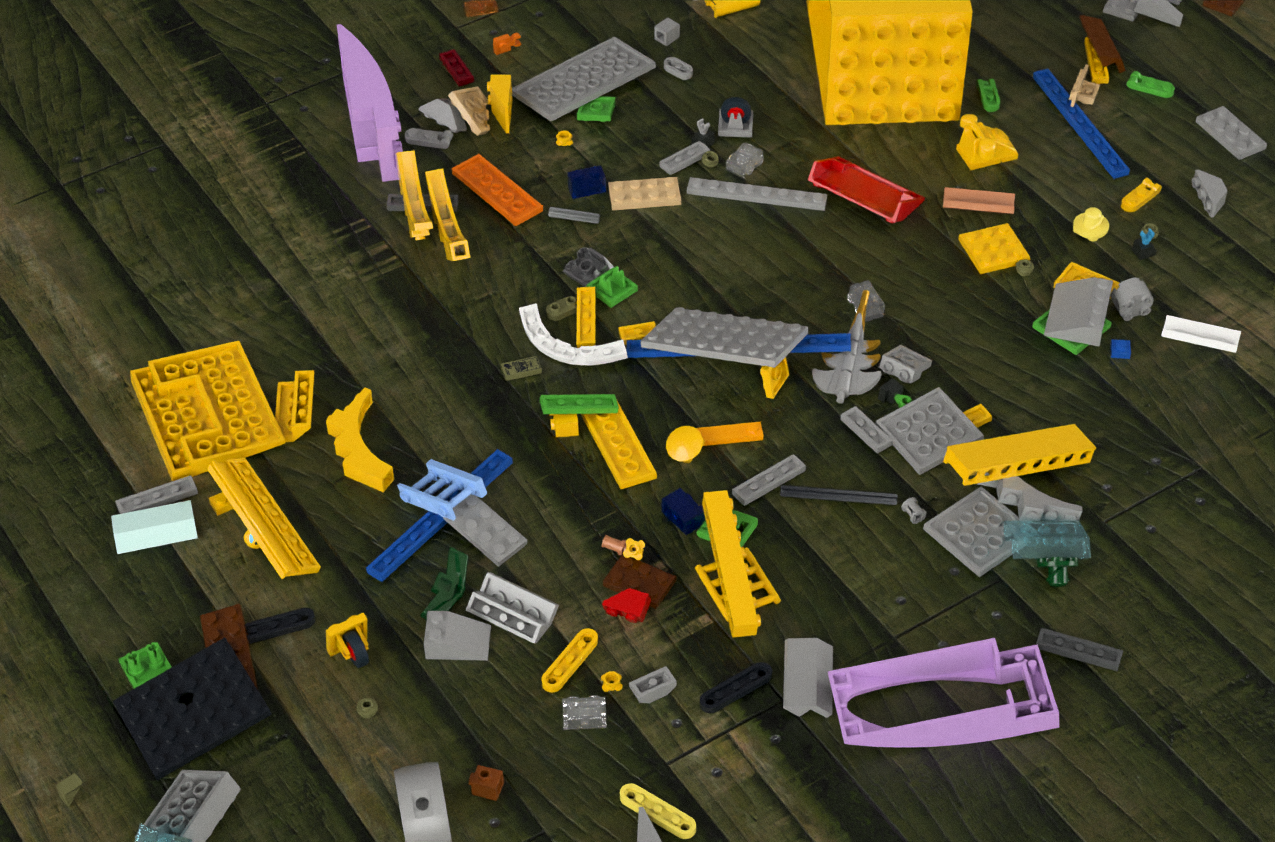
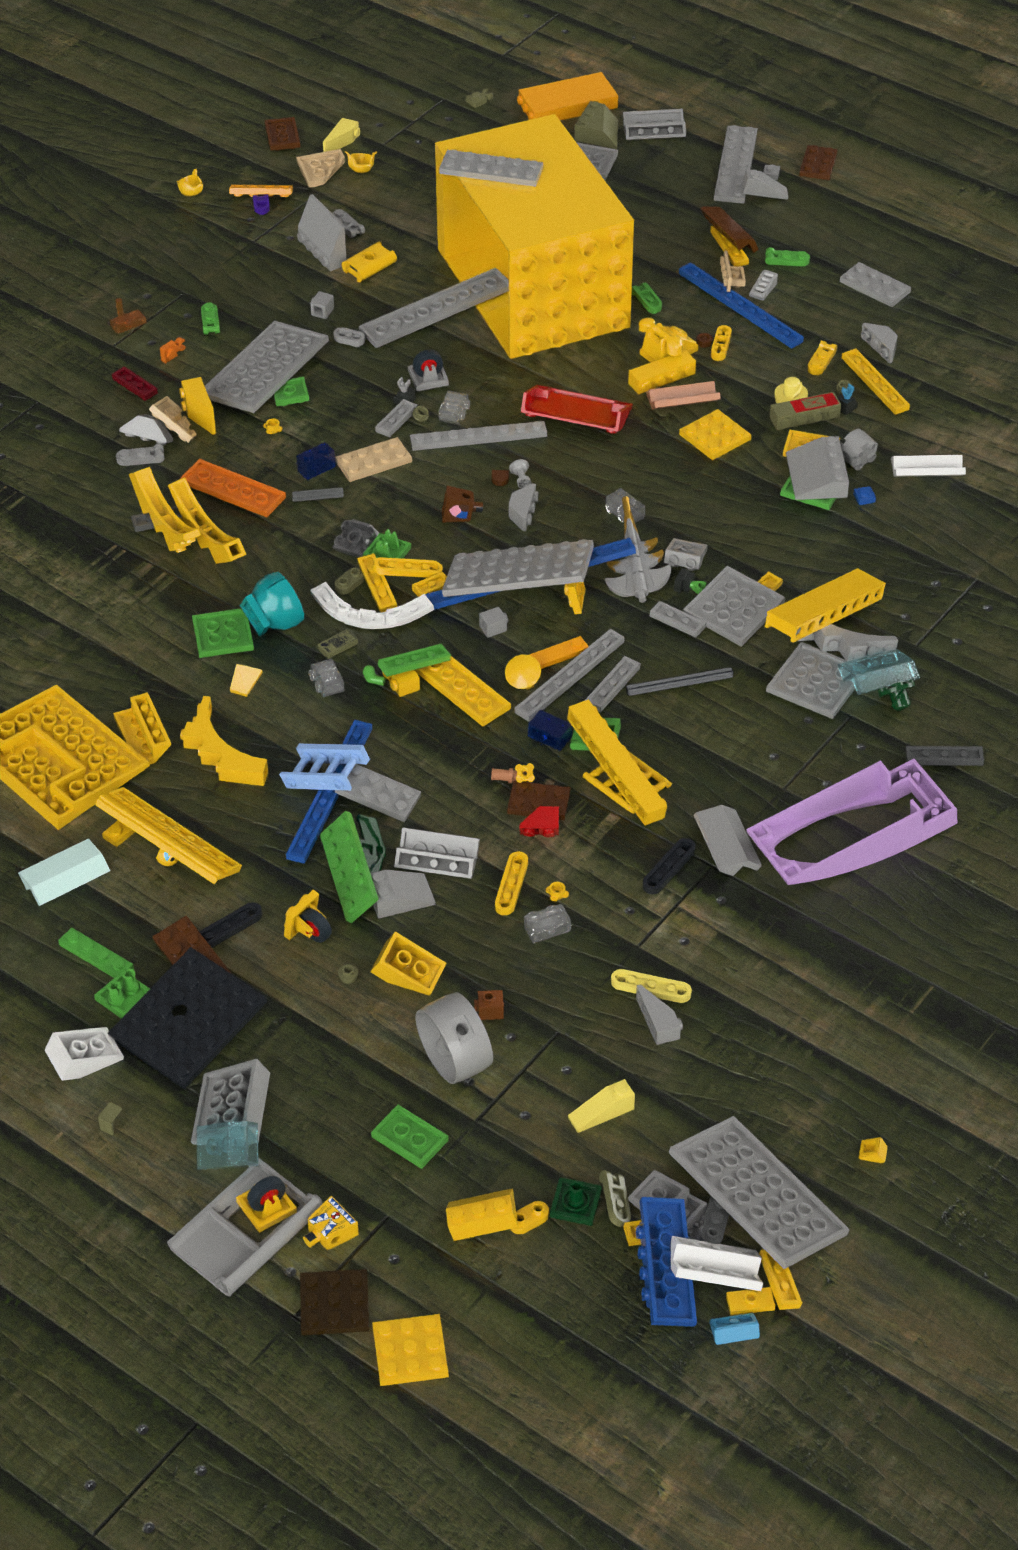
camera: 20 degrees left, 0 degrees up
light grey plate [115,475,198,514] -> none
lavender windscreen [337,24,403,182] -> none
light grey slope [629,666,677,703] -> none
light grey bush [901,497,927,524] -> none
olive plate [1016,260,1034,276] -> none
none -> white slope [45,1027,124,1081]
none -> bright green plate [58,928,134,978]
none -> bright green plate [192,608,254,658]
none -> bright green plate [201,302,220,335]
none -> yellow slope [230,664,263,697]
none -> teal plate [240,571,304,636]
none -> clear brick [308,659,344,697]
none -> bright green plate [320,811,379,923]
none -> light grey plate [359,268,509,348]
none -> bright green arm [363,665,386,686]
none -> yellow slope [370,932,446,996]
none -> yellow plate [372,557,443,578]
none -> reddish brown torso [442,486,483,522]
none -> light grey brick [479,607,508,638]
none -> reddish brown tile [492,470,509,486]
none -> light grey piece [509,459,531,488]
none -> light grey slope [509,484,539,531]
none -> light grey plate [515,629,624,721]
none -> yellow brick [628,350,696,395]
none -> reddish brown tile [696,333,713,348]
none -> yellow beam [711,325,732,361]
none -> light grey slope [749,270,778,301]
none -> olive brick [770,392,841,430]
none -> yellow plate [842,349,910,415]

